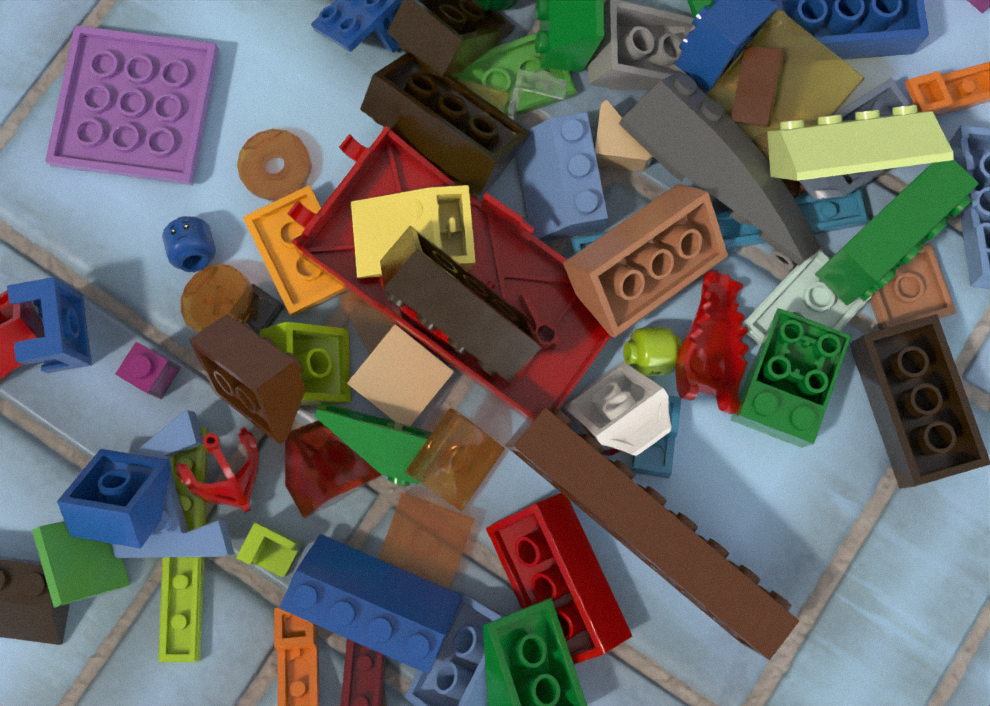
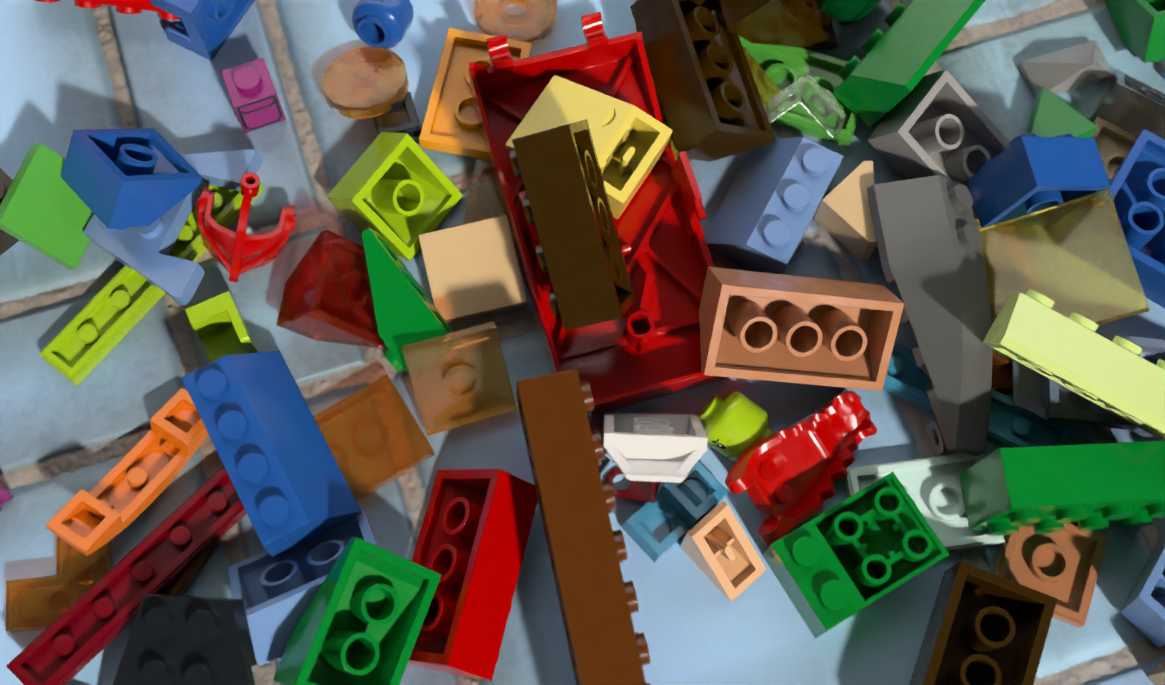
camera: 30 degrees right, 10 degrees down
reddish brown slope [189,314,306,445] -> none
reddish brown tile [731,45,785,127] -> none
none -> light nougat slope [680,501,766,601]

